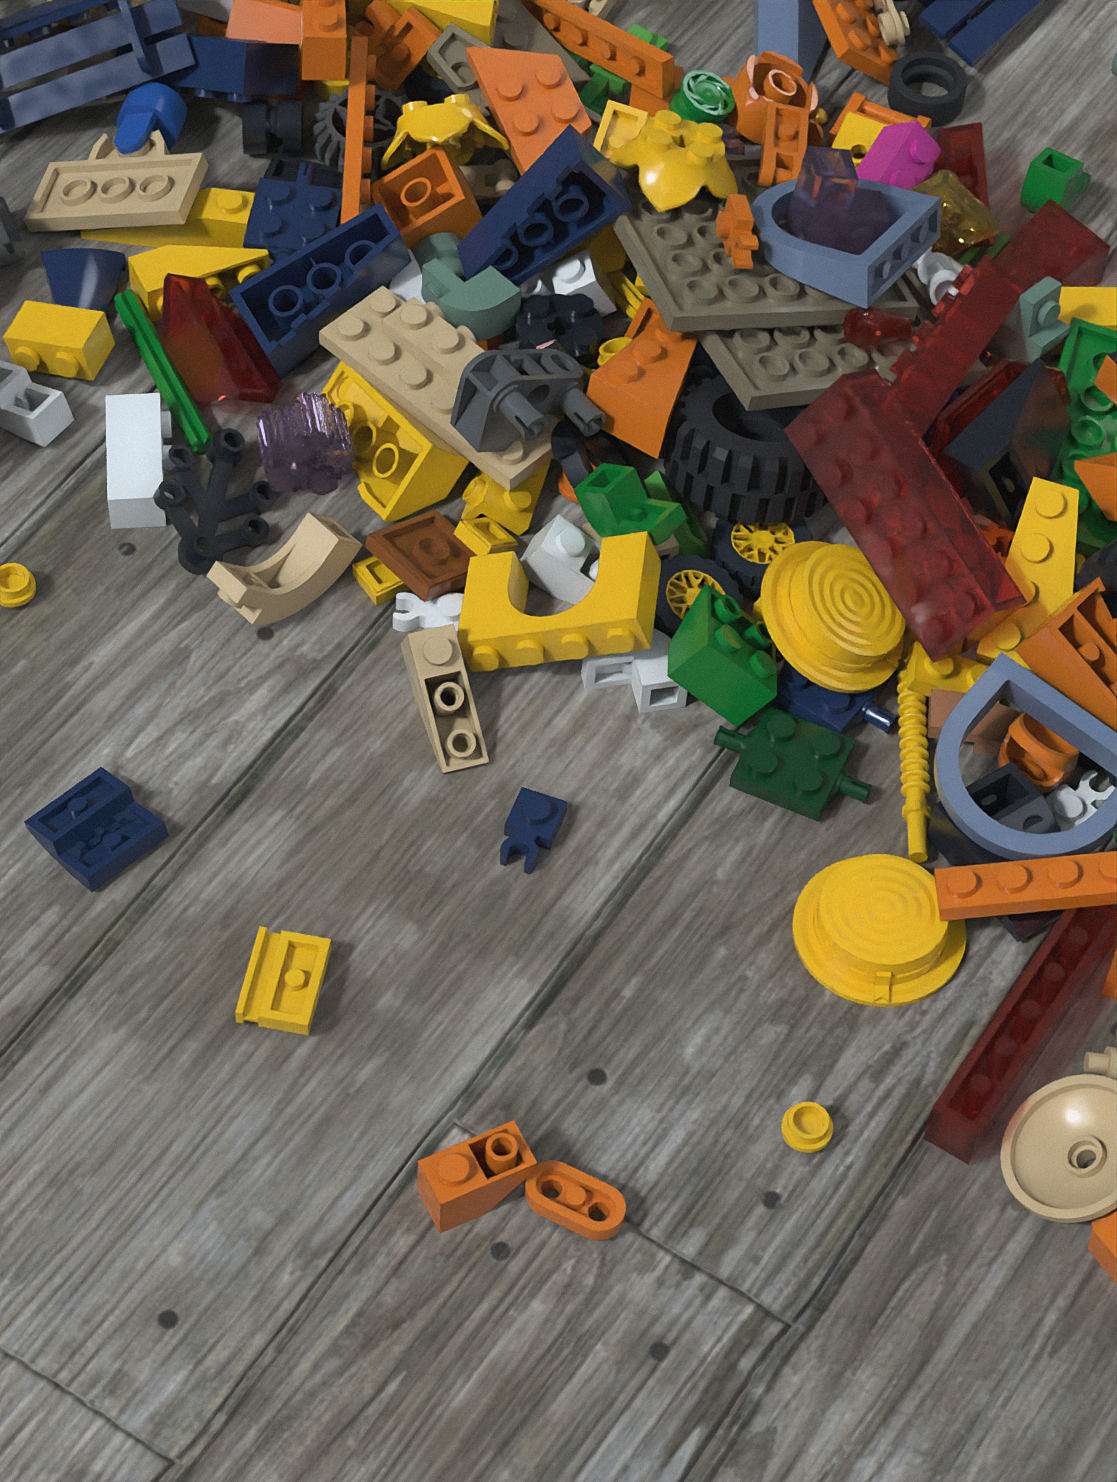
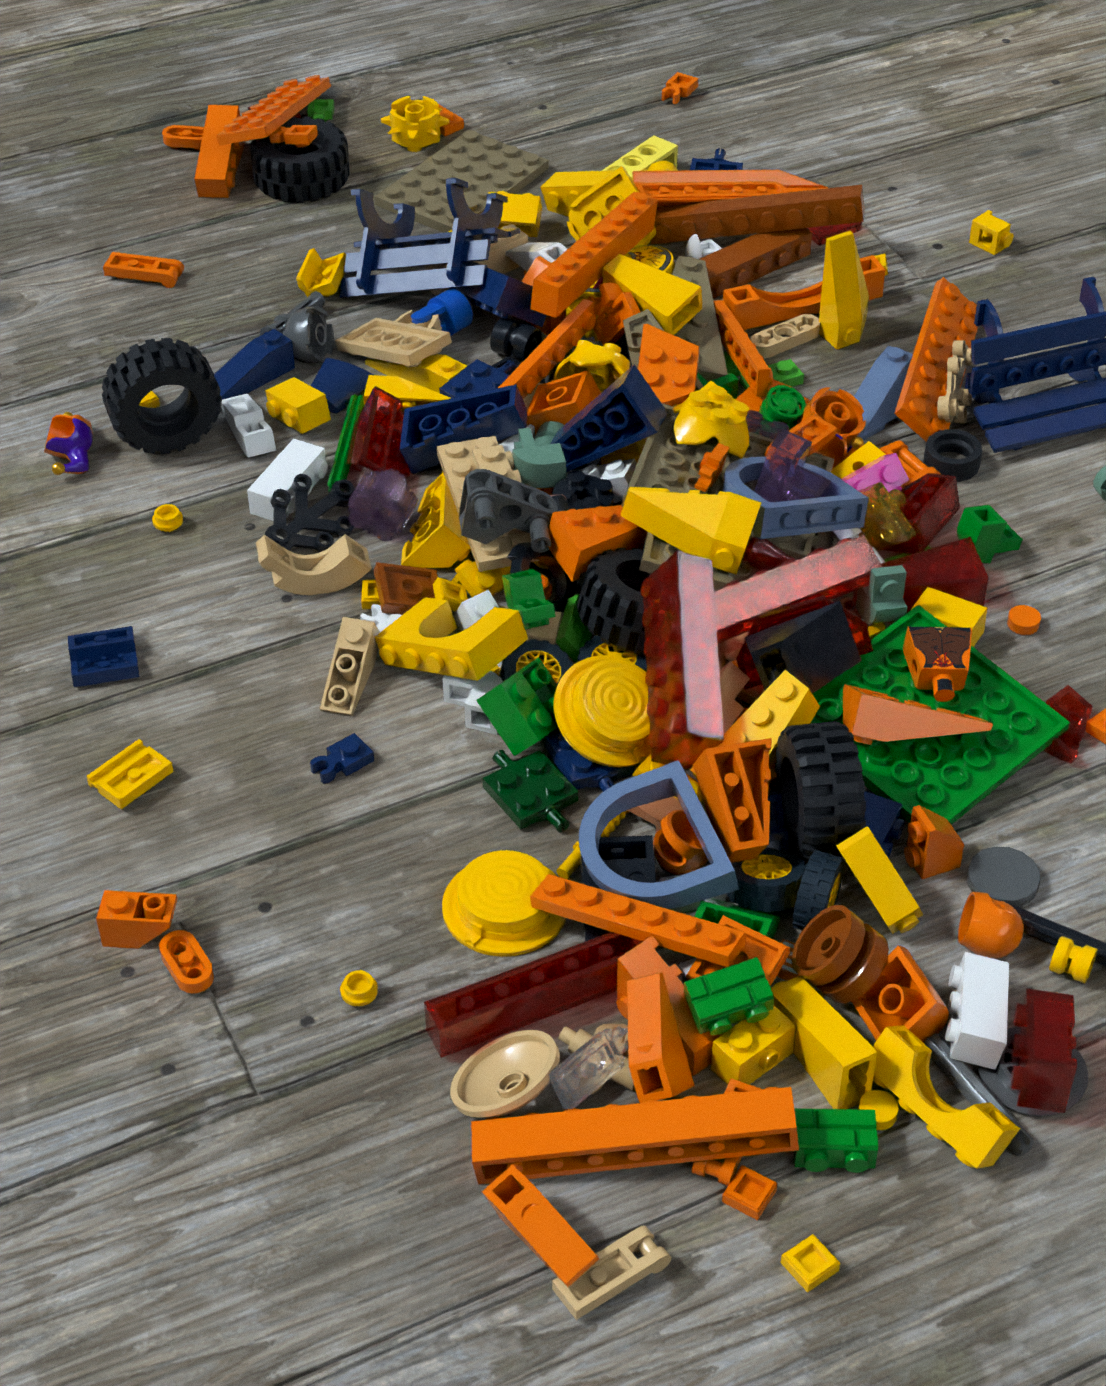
camera: 35 degrees right, 10 degrees down
none -> yellow wedge [621,487,761,575]

